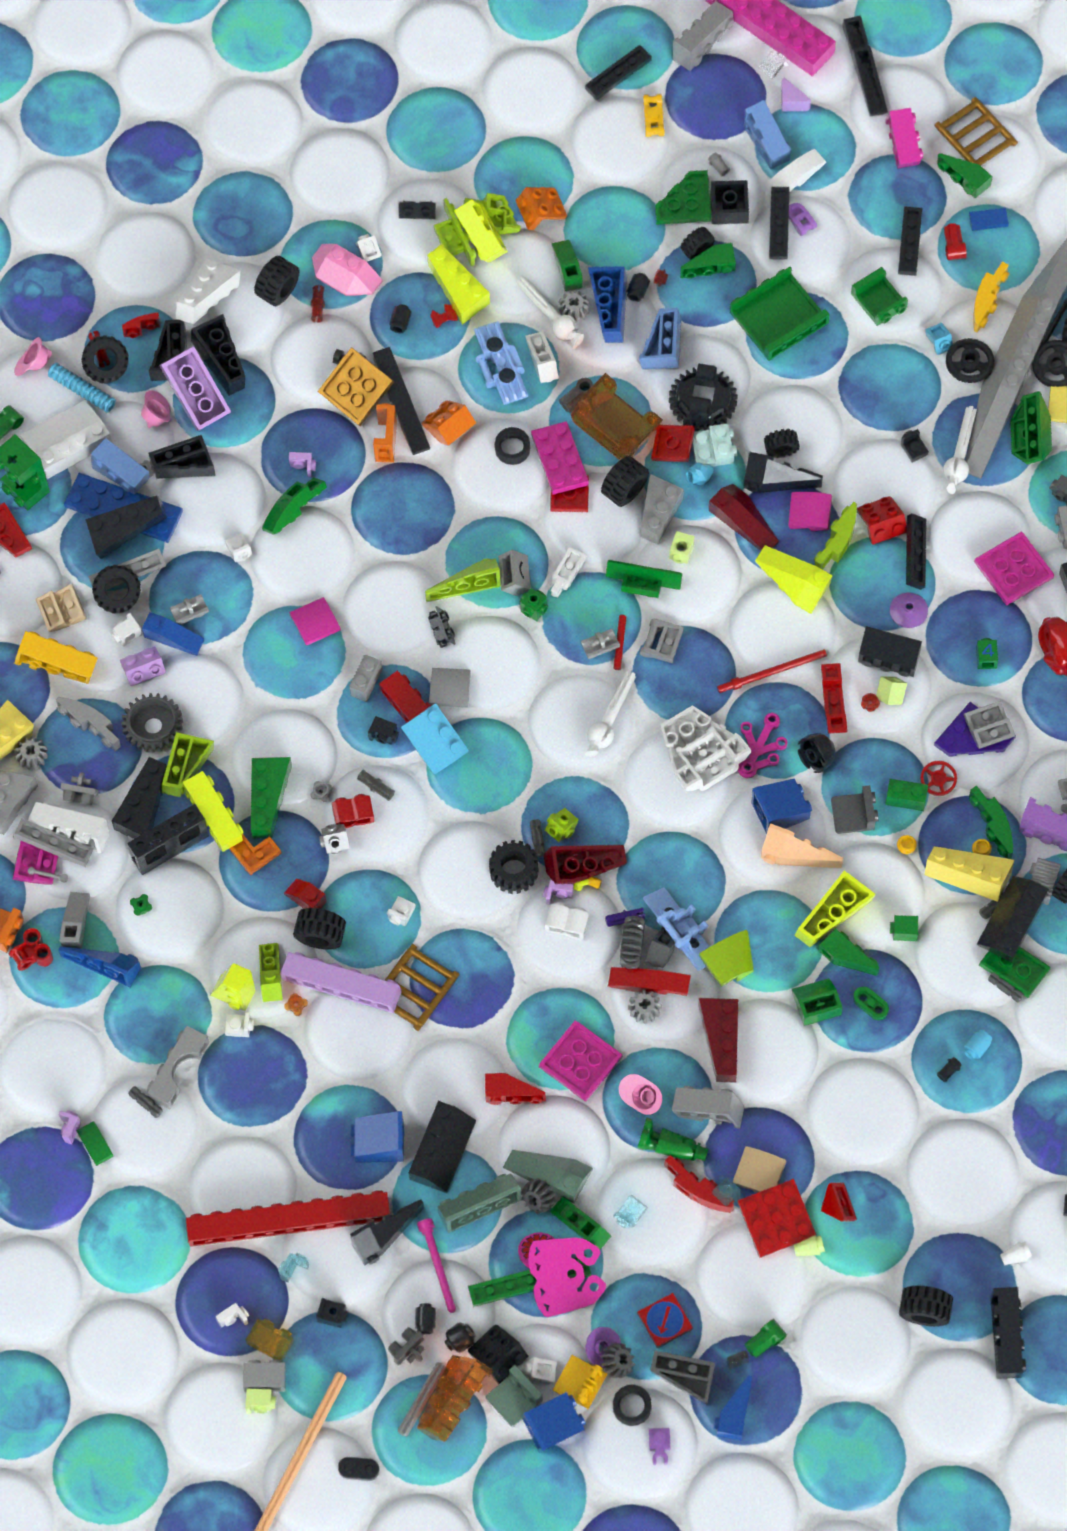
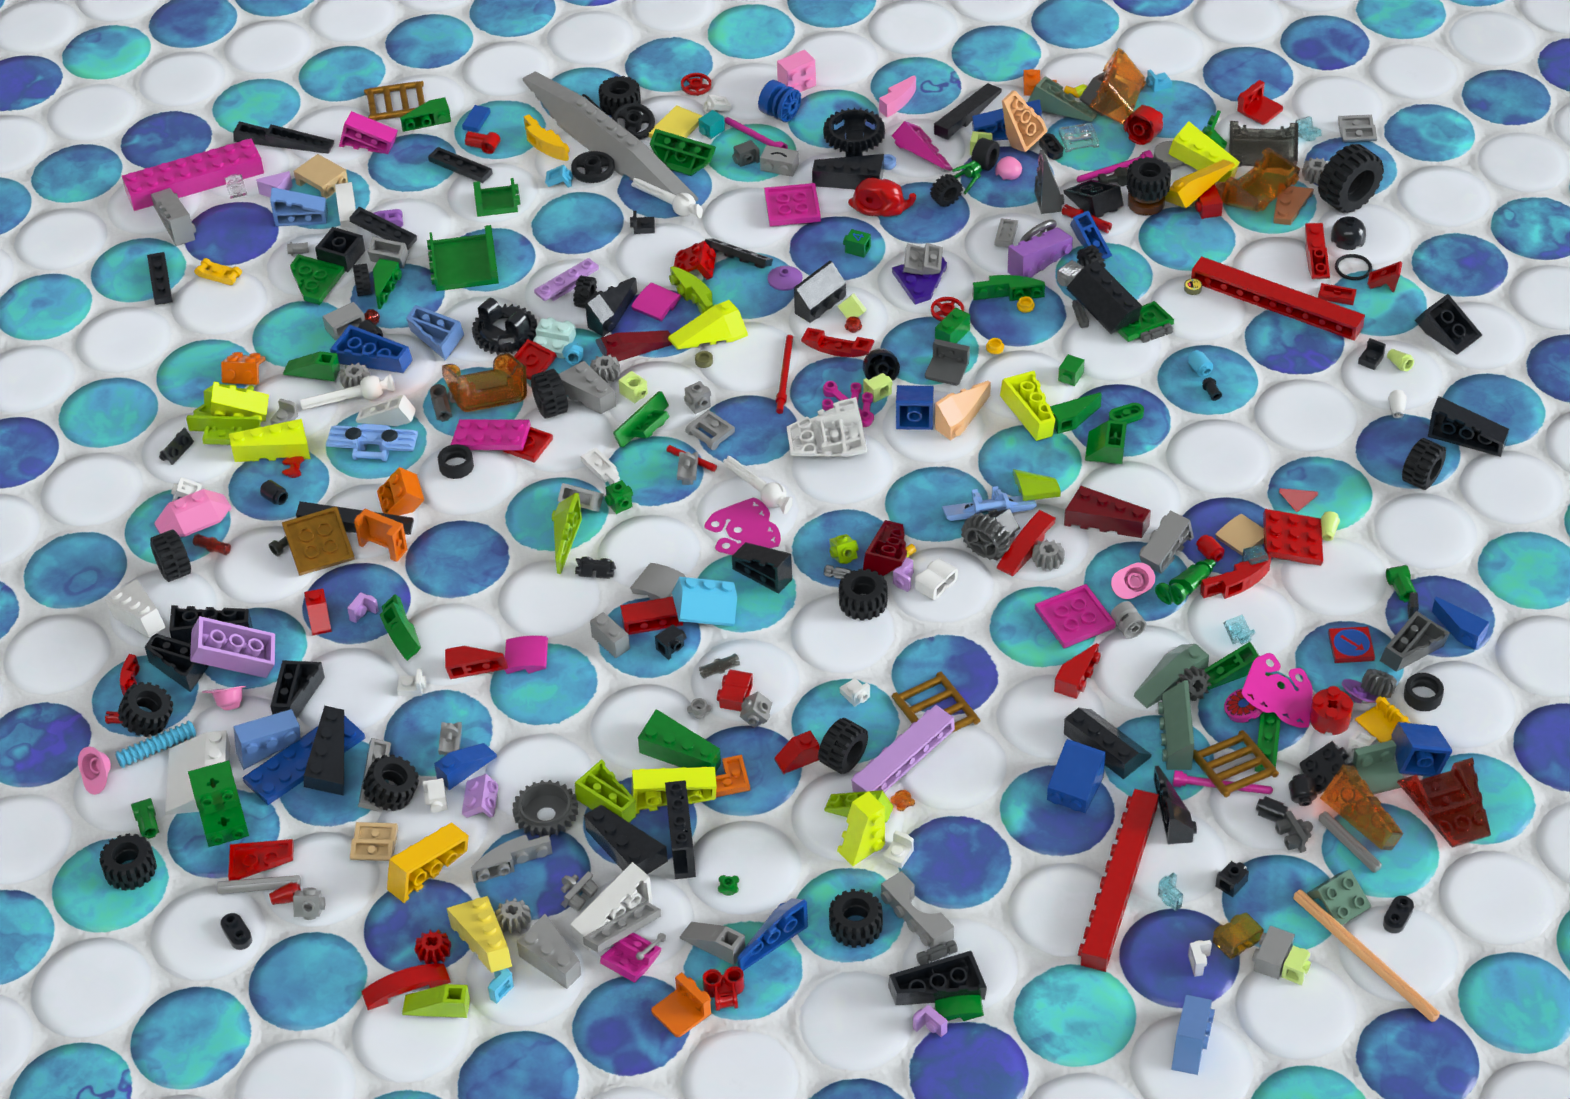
camera: 65 degrees left, 20 degrees down
dark purple axle [605,907,645,927] -> none
medium lavender plate [649,1428,670,1465] -> none
light yellow wedge [924,846,1014,902] -> none
none -> light grey bracket [270,399,298,425]
none -> tan panel [294,154,348,199]
none -> slope [304,588,332,636]
none -> light grey brick [323,302,365,341]
none -> light grey brick [367,237,409,268]
none -> red slope [445,646,508,680]
none -> lavender bracket [534,258,599,301]
none -> light grey gear [590,354,620,383]
none -> light grey brick [684,381,711,414]
none -> olive tile [695,351,713,368]
none -> dark pink piece [704,497,781,555]
none -> black wedge [732,542,792,594]
none -> black tyre [829,889,883,948]
none -> yellowish green brick [863,373,893,403]
none -> black wedge [888,951,987,1005]
none -> light grey wheel [1111,601,1146,639]
none -> medium blue wedge [1171,995,1215,1075]
none -> pearl gold bar [1193,730,1279,797]
none -> red brick [1196,535,1224,562]
none -> sand green bracket [1307,869,1371,925]
none -> red brick [1310,686,1353,735]
none -> clear red wedge [1397,757,1491,848]

